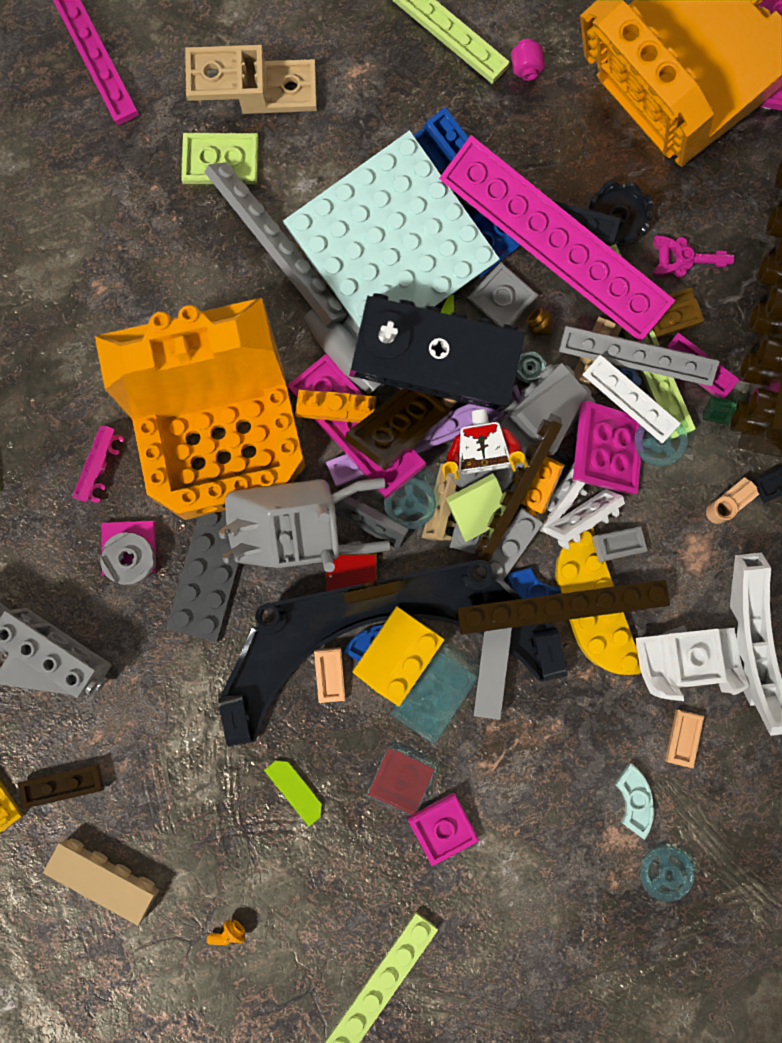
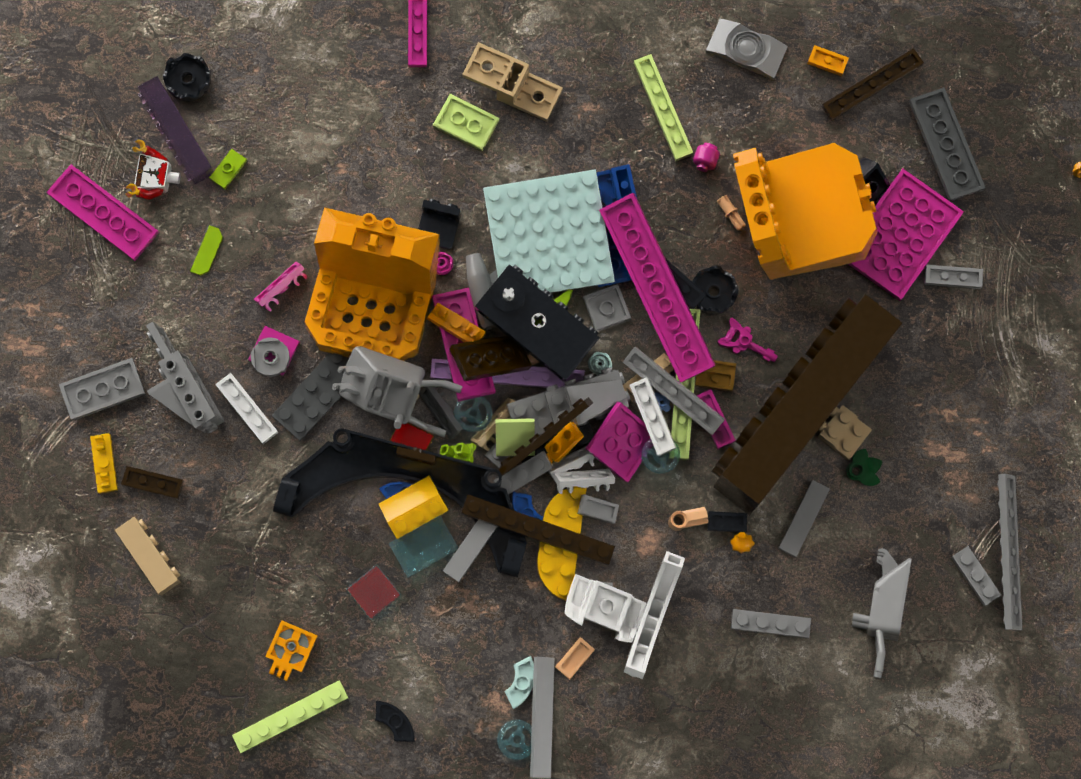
camera: 20 degrees right, 5 degrees down
light grey plate [205,162,348,326] -> none
light orange plate [207,920,245,945] -> none
lime piece [264,760,322,826] -> none
light nougat tile [314,647,345,703] -> none
dark pink tile [407,792,479,866] -> none
torso [442,409,528,480] -> none
pearl gold plate [526,308,552,334] -> none
clear green plate [702,396,737,425] -> none
none -> white plate [215,373,278,444]
none -> light orange piece [265,620,318,681]
none -> black tile [375,701,415,742]
none -> black bracket [418,199,461,250]
none -> dark pink plate [437,252,453,275]
none -> lime hips [440,443,476,463]
none -> light grey tile [530,657,555,778]
none -> light nougat axle [717,195,746,231]

